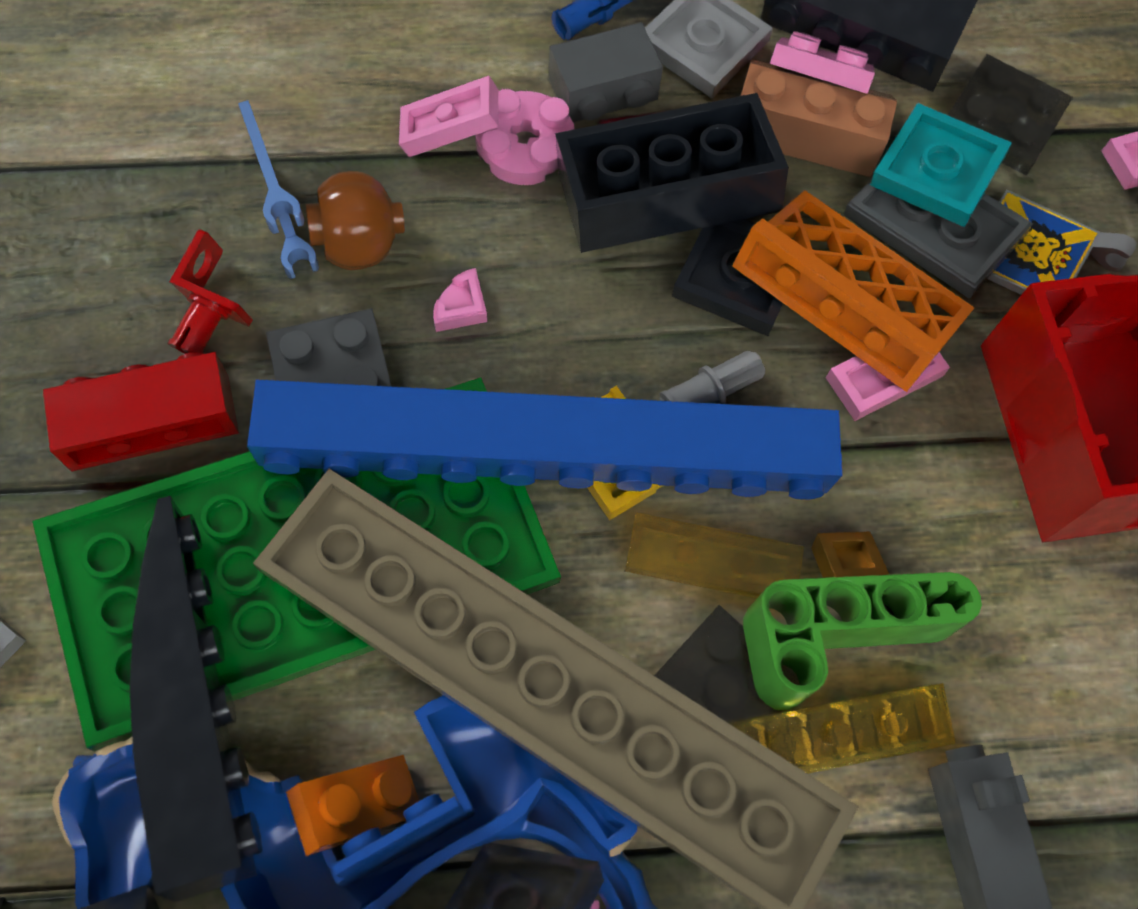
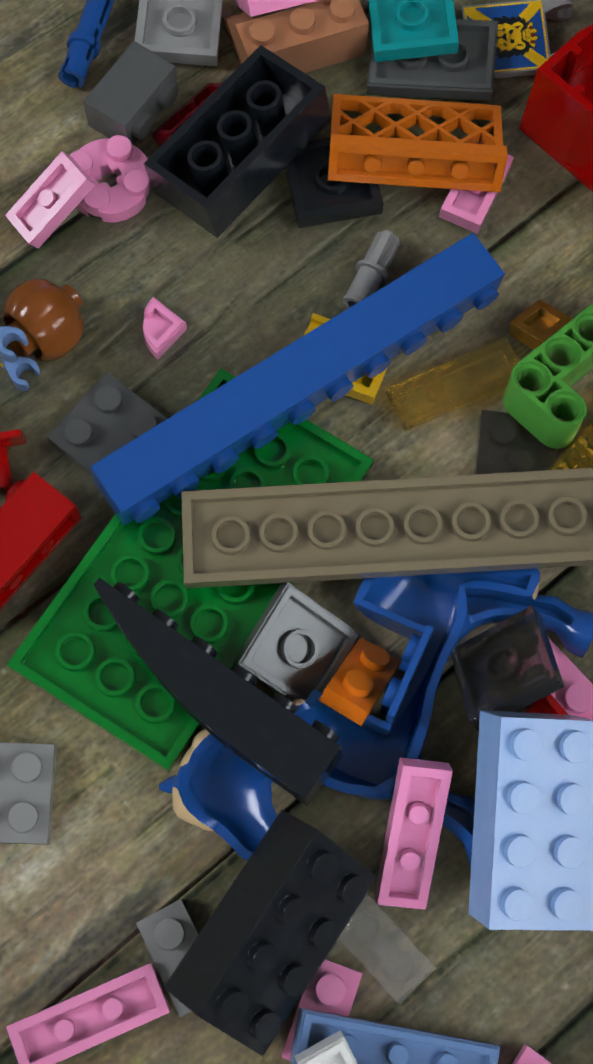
camera: 35 degrees left, 5 degrees up
none -> dark grey tile [232,582,361,702]

